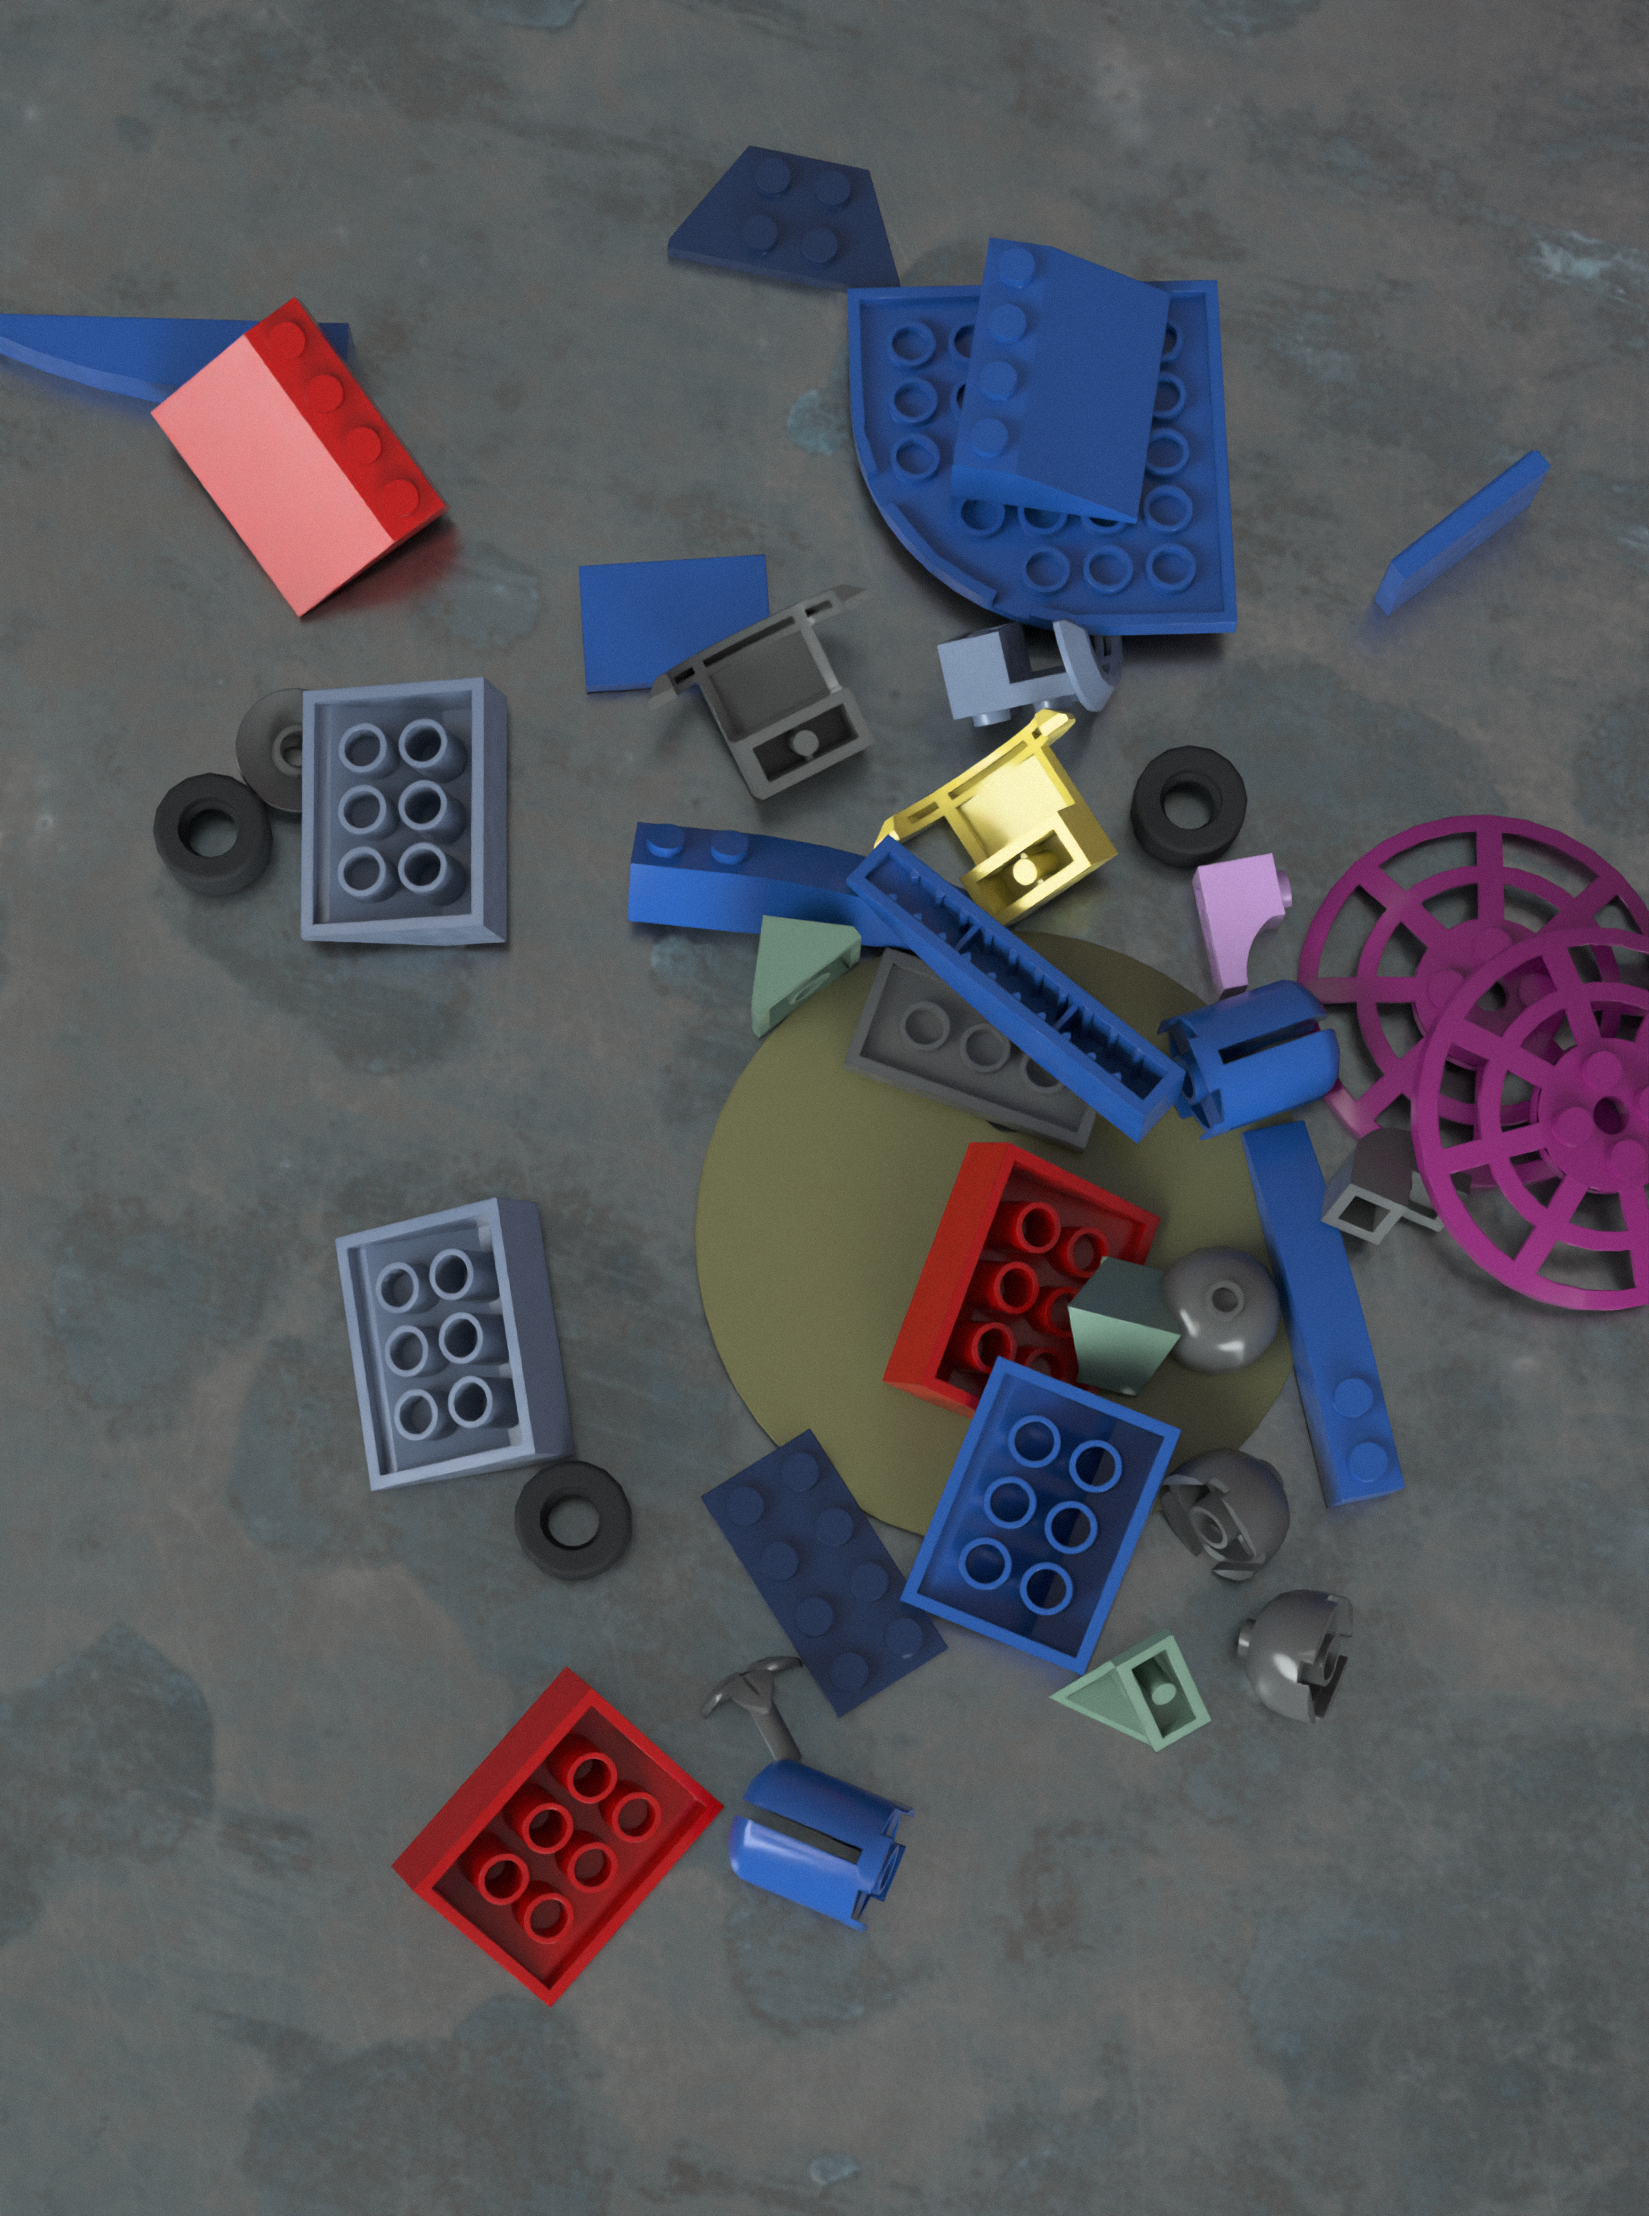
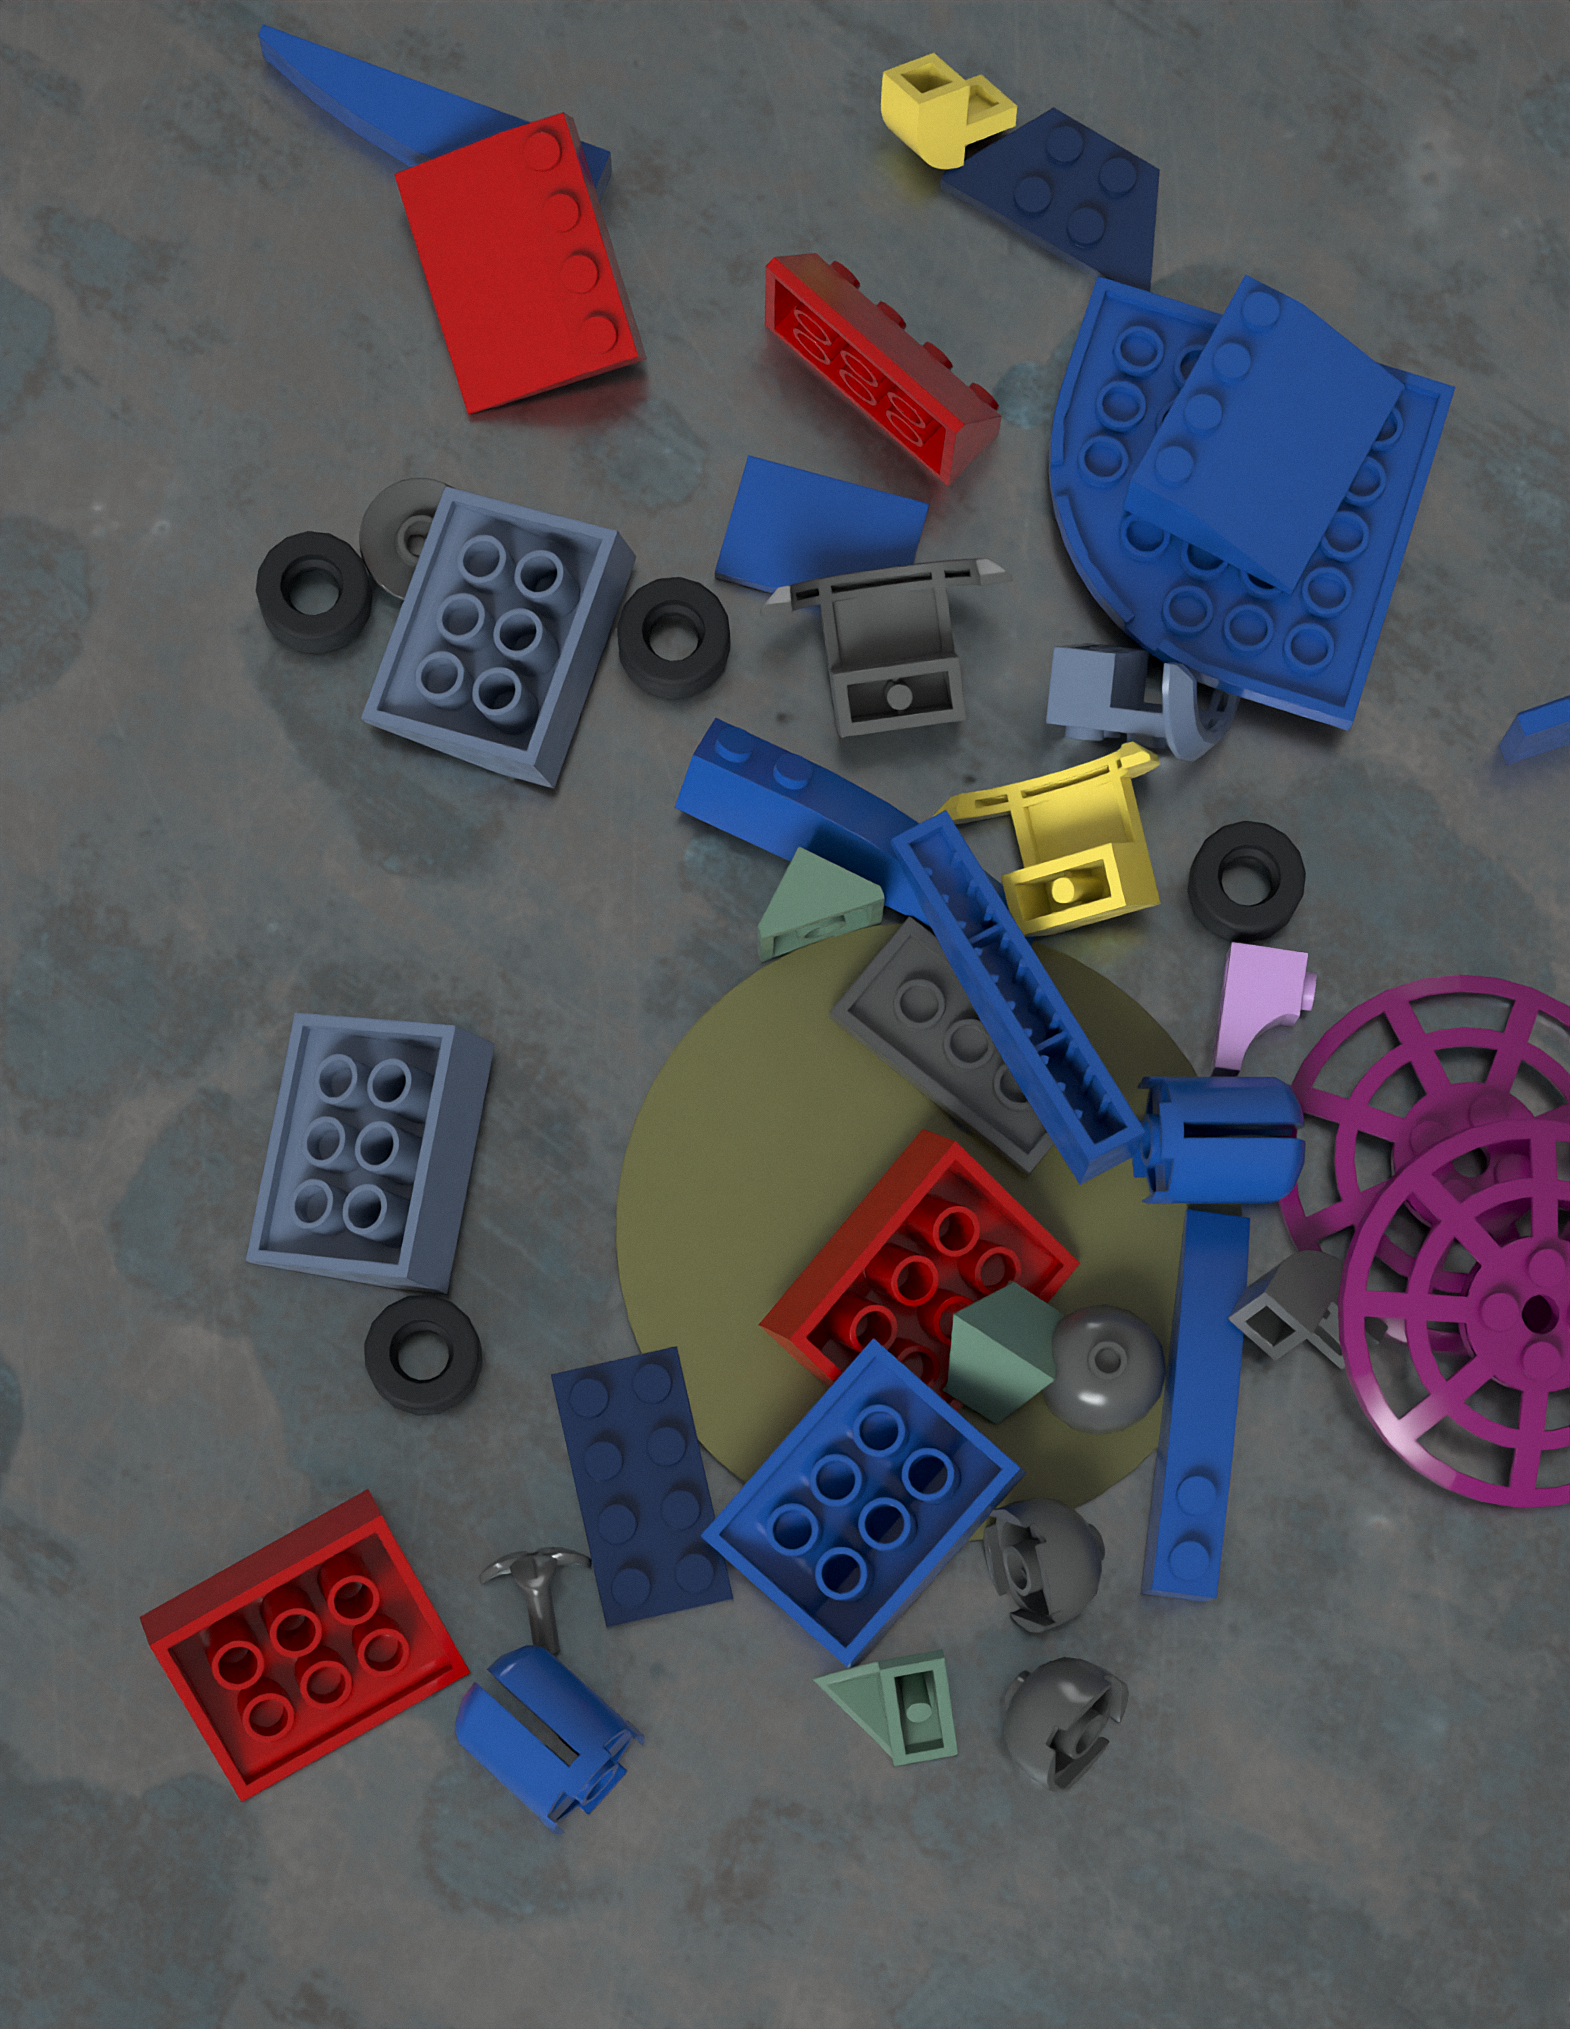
camera: 20 degrees right, 0 degrees up
none -> black tyre [617,577,730,699]
none -> red slope [765,253,1002,487]
none -> light yellow brick [881,53,1017,169]

